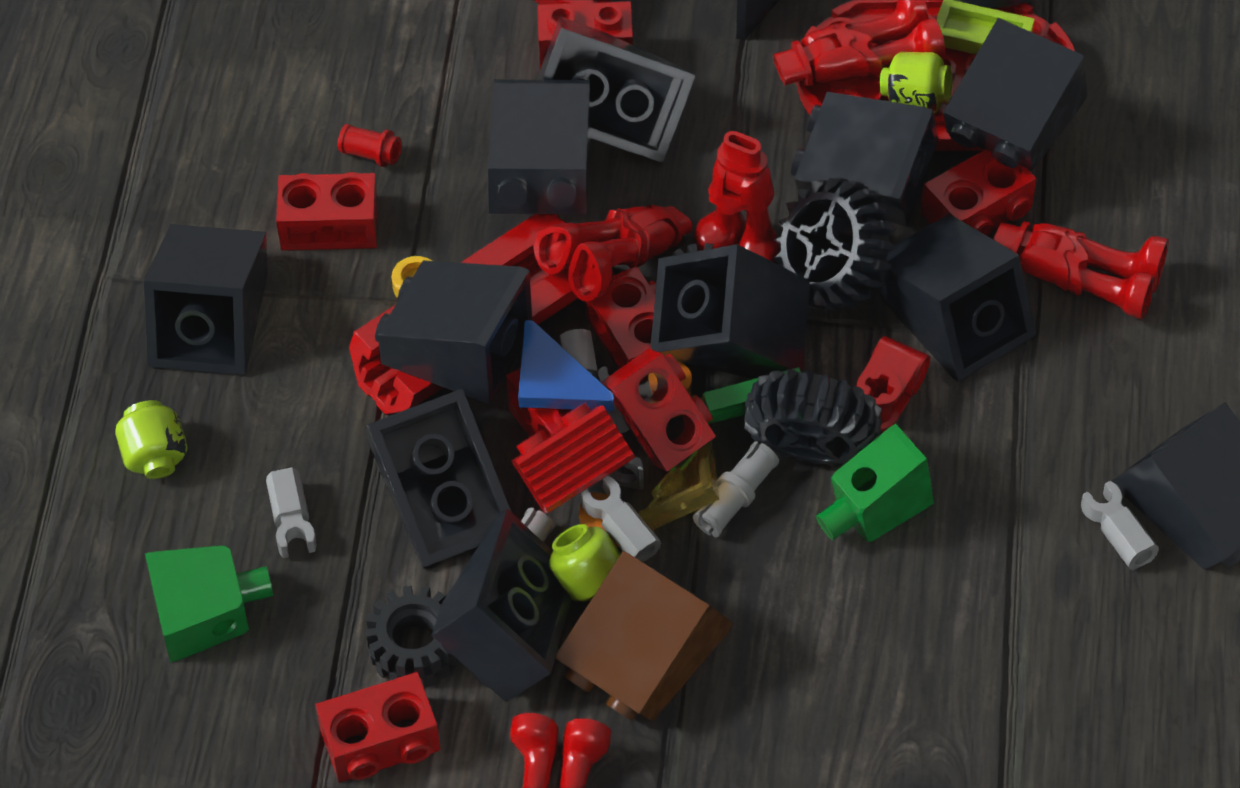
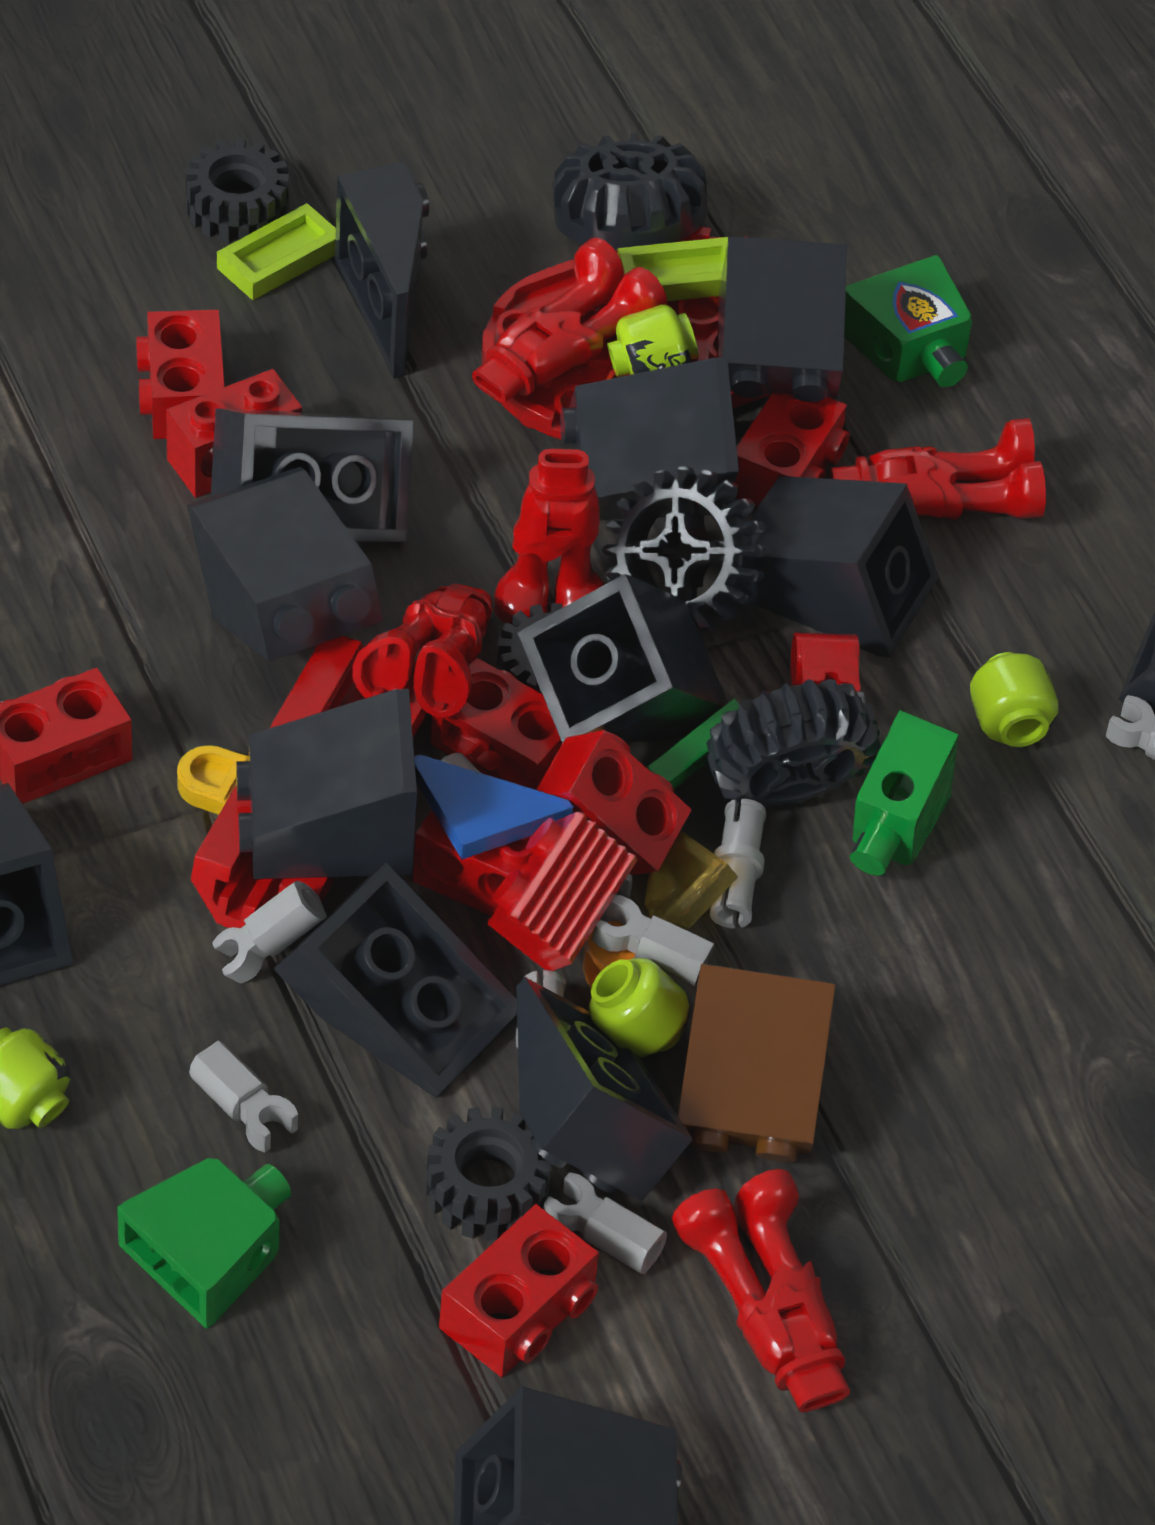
camera: 35 degrees left, 5 degrees down
red pin [338,124,402,167] -> none
none -> light grey bar [212,880,327,983]
none -> light grey bar [544,1172,667,1275]
none -> green torso [844,255,972,388]
none -> lime head [970,652,1058,747]

